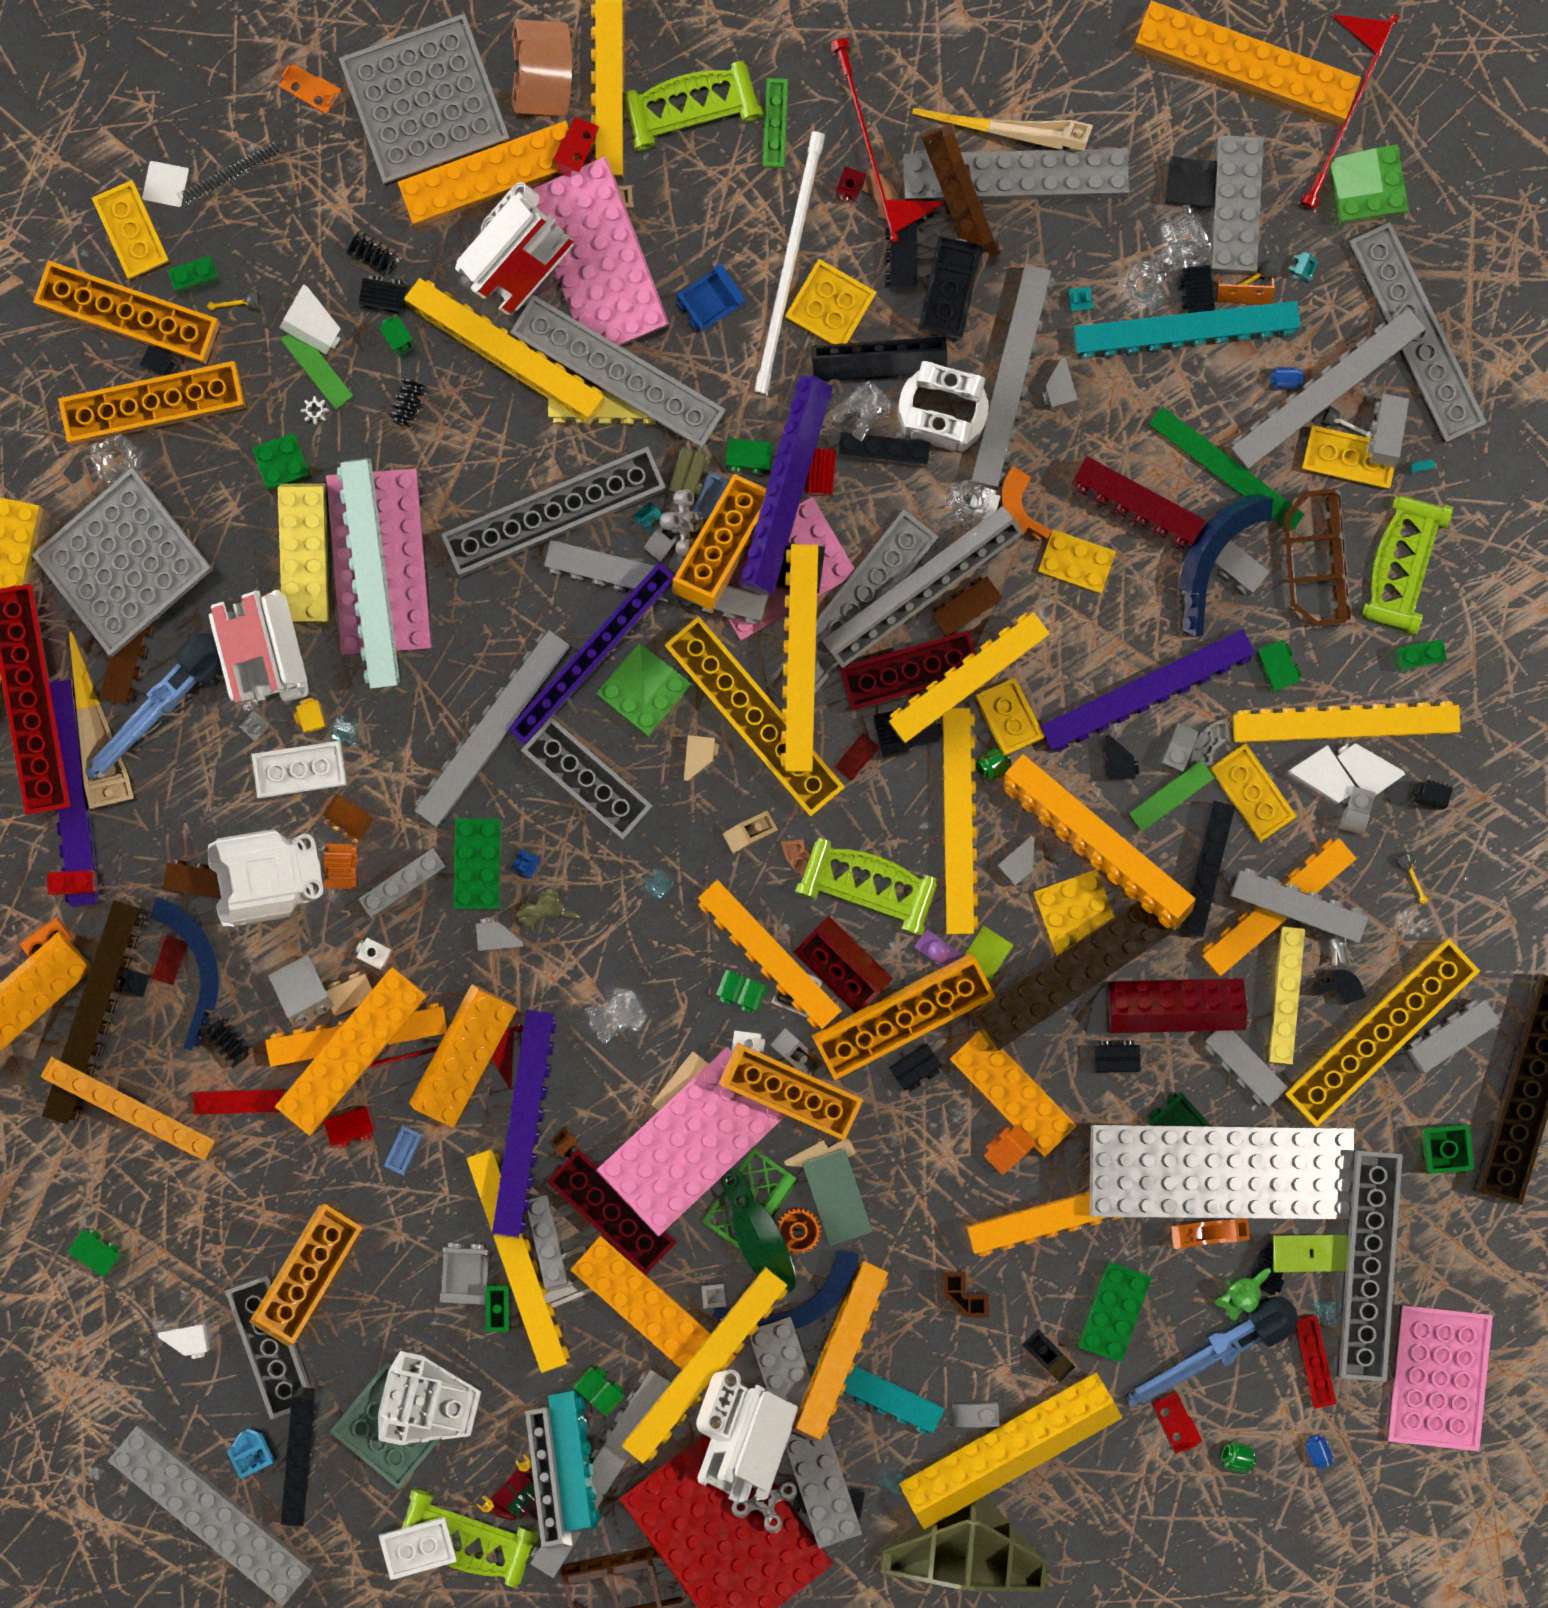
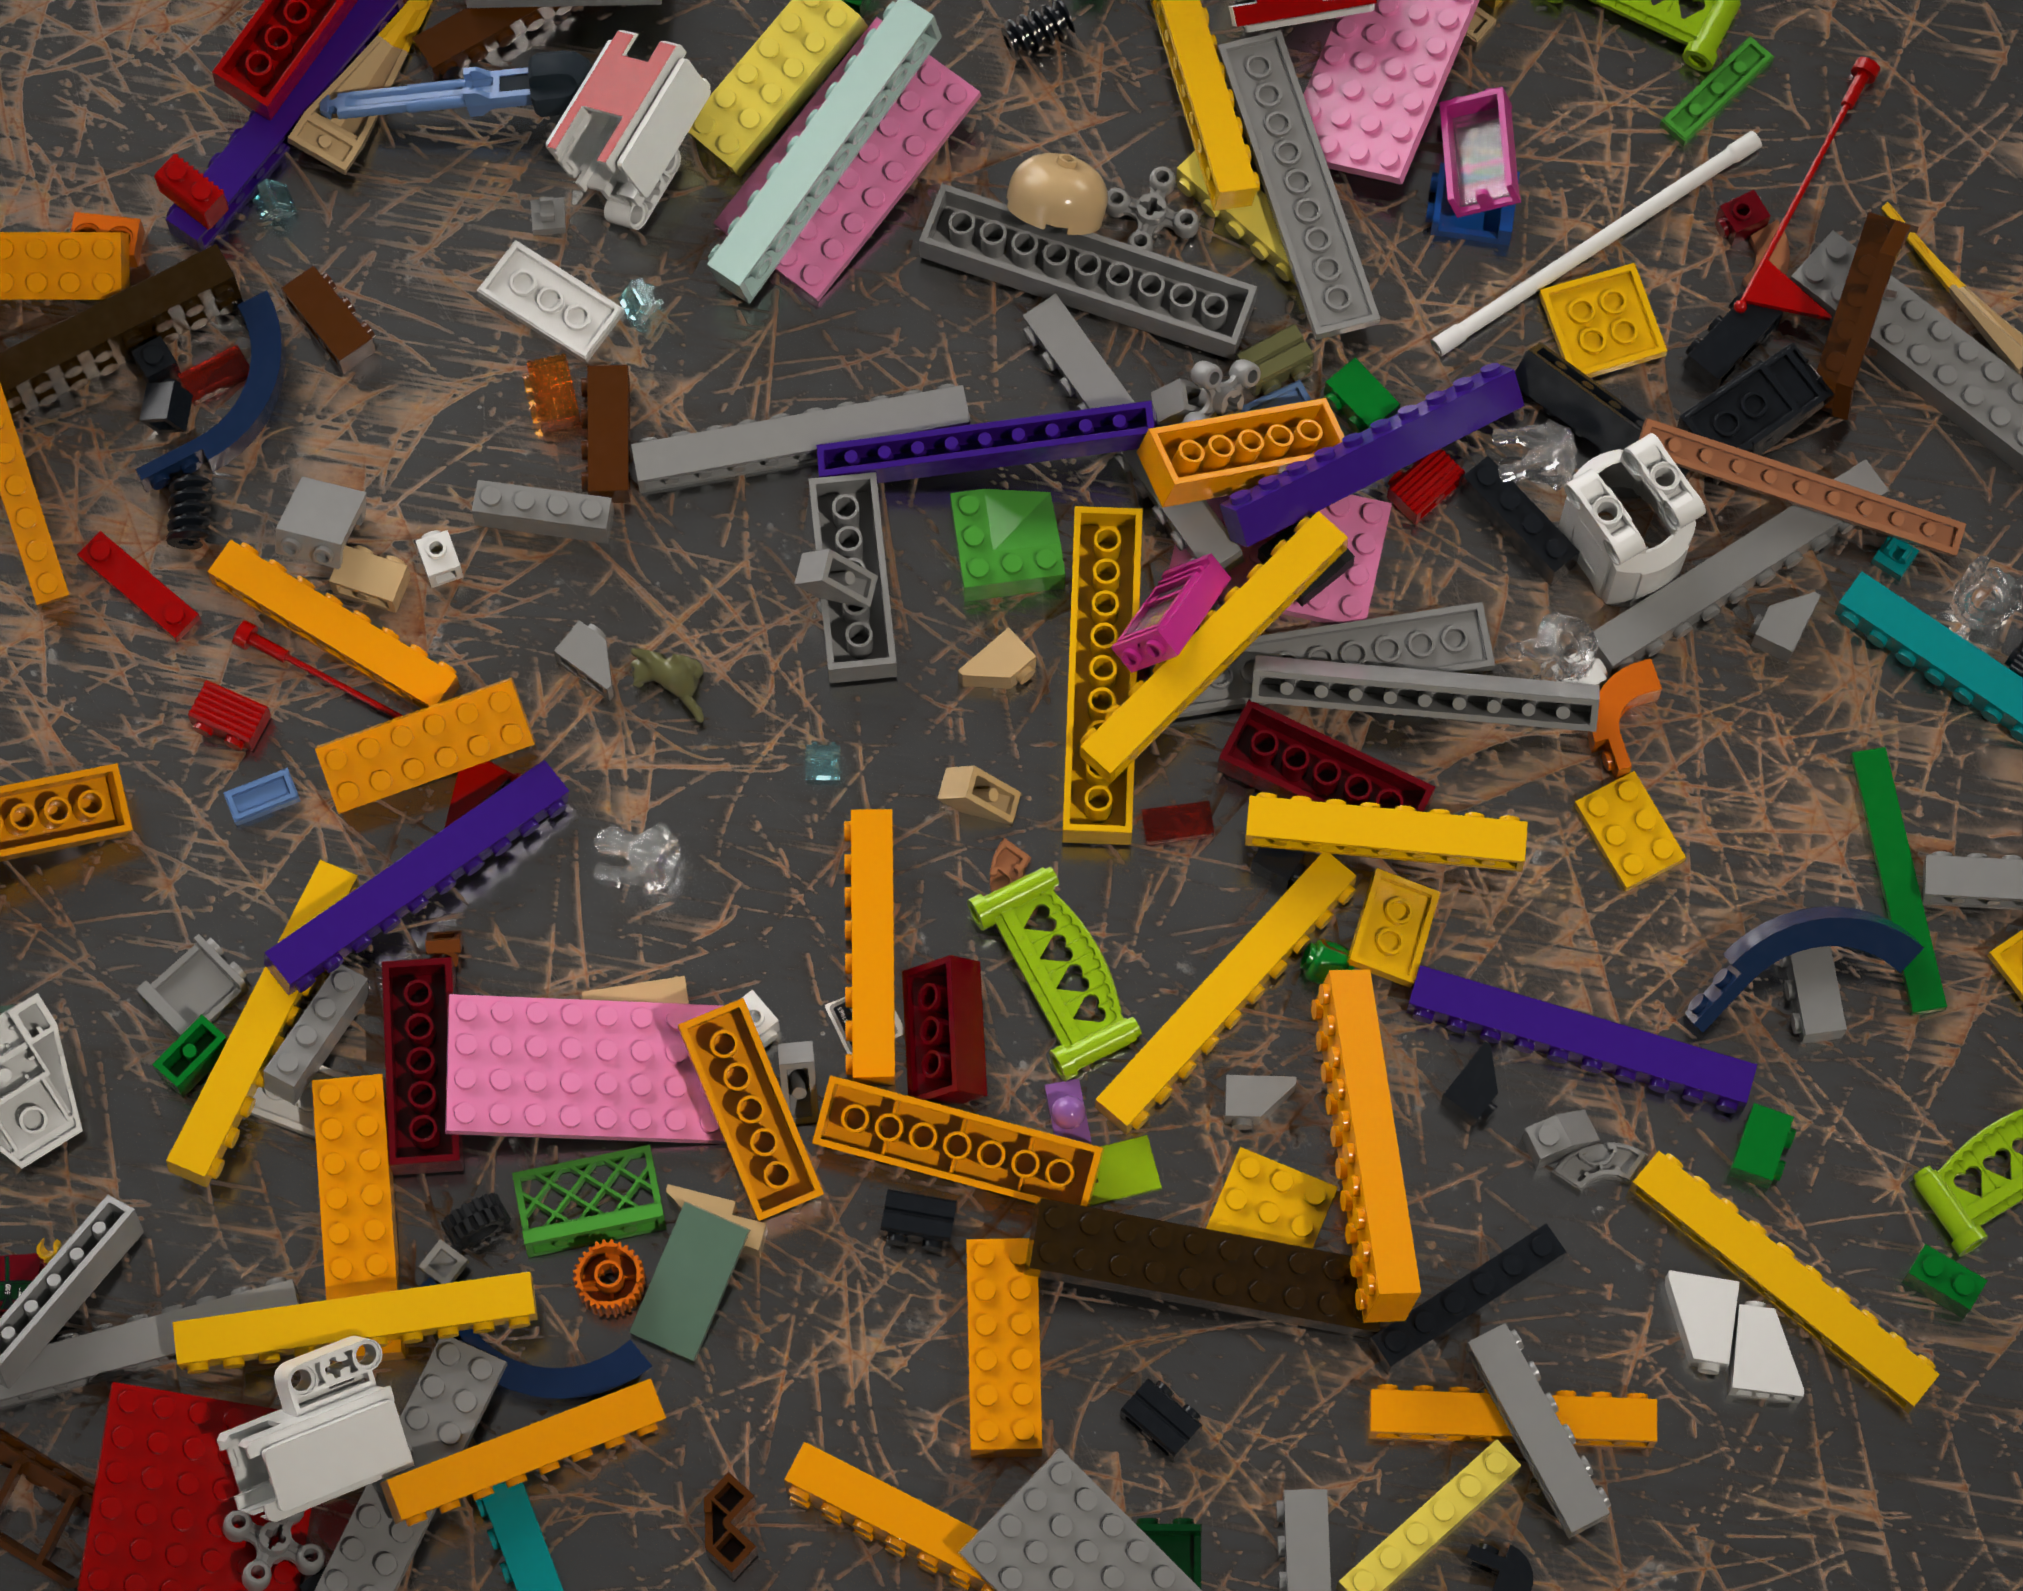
camera: 40 degrees right, 15 degrees down
white piece [208,829,323,927] -> none
light orange brick [275,967,428,1136] -> none
yellow brick [294,698,327,734] -> none
orange brick [324,844,357,889] -> none
green brick [454,818,502,910] -> none
blue tile [511,849,541,879] -> none
teal brick [548,1391,600,1533] -> none
green brick [573,1365,625,1417] -> none
teal tile [633,502,662,533] -> none
green brick [716,970,768,1014] -> none
dark green plant [721,1169,796,1293] -> none
black brick [873,710,913,760] -> none
reddish brown brick [931,576,1003,637] -> none
orange brick [984,1124,1036,1175] -> none
dark red brick [1071,456,1206,549] -> none
dark red brick [1107,978,1248,1034] -> none
bright green tile [1129,759,1214,831] -> none
yellow tile [1209,743,1297,842] -> none
reddish brown plate [1284,488,1352,627] -> none
flat silver piece [1329,935,1354,967] -> none
light grey brick [1339,786,1376,835] -> none
hinge [1396,851,1428,904] -> none
black brick [1413,779,1453,810] -> none
none -> black brick [139,379,193,433]
none -> clear light blue tile [252,178,297,221]
none -> black tyre [441,1193,511,1251]
none -> reddish brown brick [581,365,631,503]
none -> light grey slope [794,549,878,608]
none -> tan cylinder [1006,153,1108,235]
none -> light grey gear [1106,166,1200,252]
none -> dark pink door [1111,553,1231,673]
none -> door [1439,87,1521,218]
none -> nougat plate [1639,418,1966,557]

